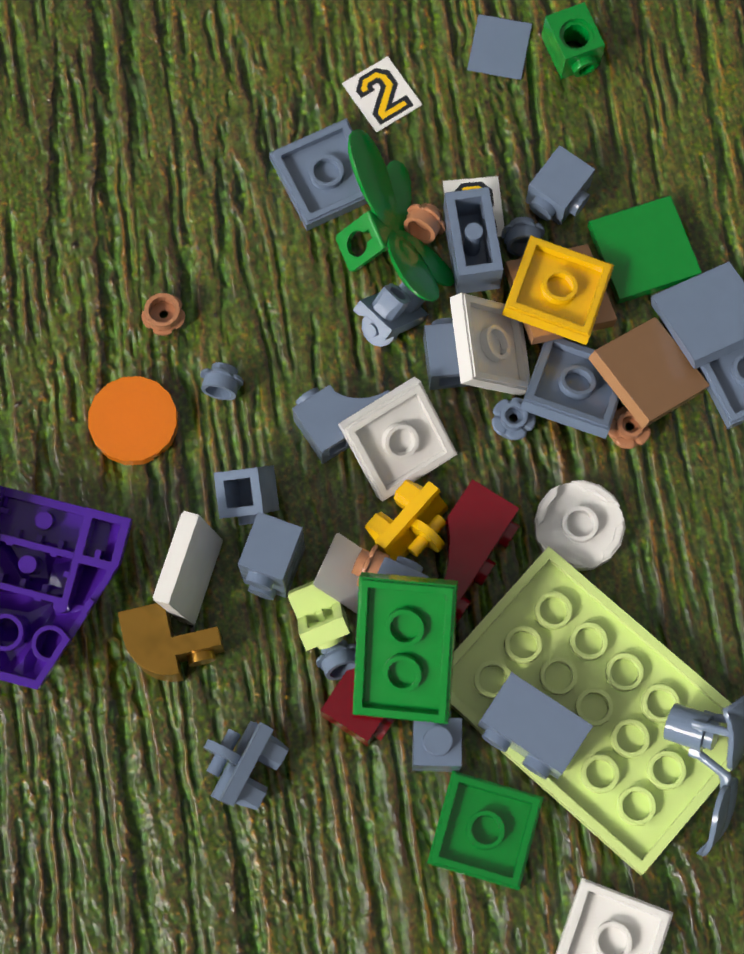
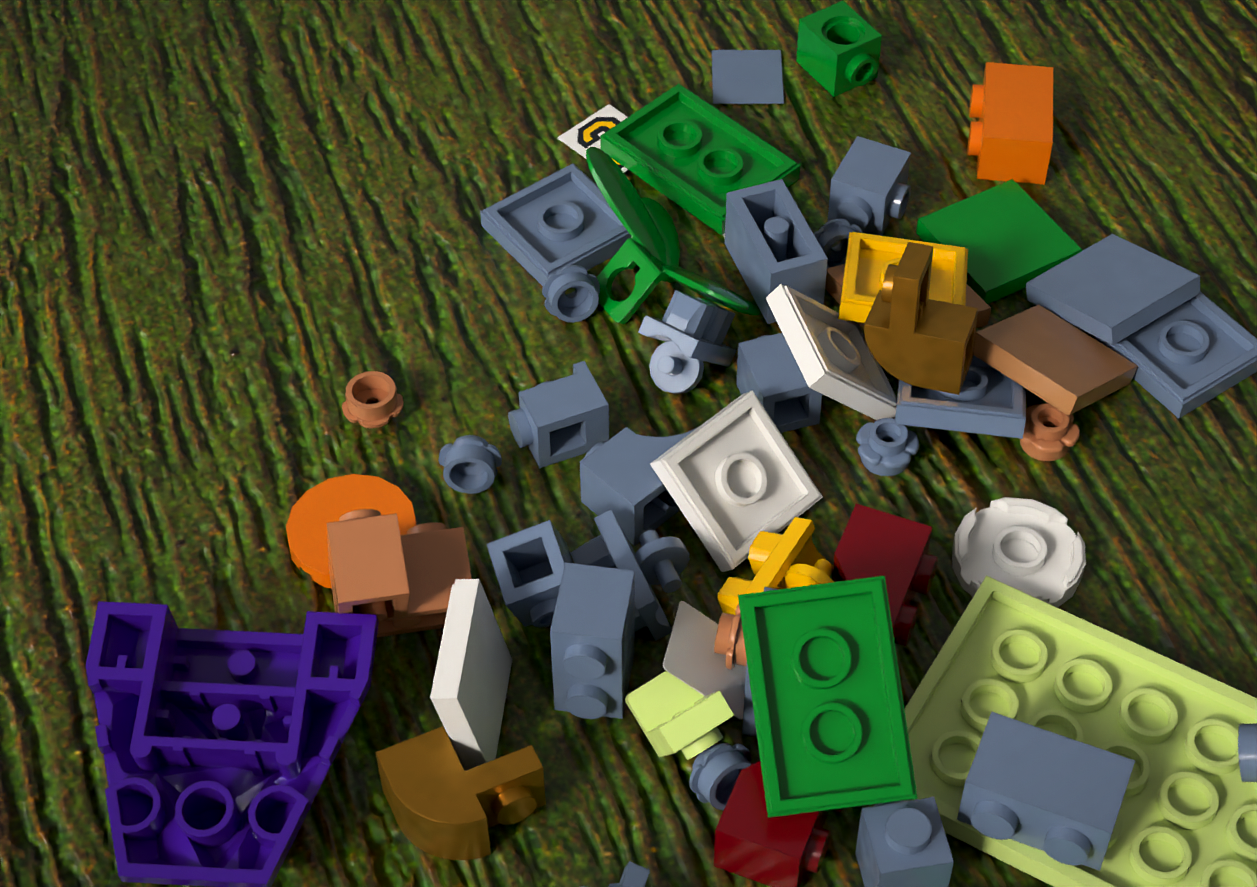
camera: 10 degrees left, 25 degrees down
nougat plate [404,203,446,243] -> none
none -> nougat brick [327,509,472,637]
none -> sand blue brick [508,361,609,468]
none -> sand blue plate [542,265,600,323]
none -> sand blue hips [570,509,689,641]
none -> green tile [600,83,801,235]
none -> pearl gold brick [864,242,978,395]
none -> orange brick [967,62,1053,185]

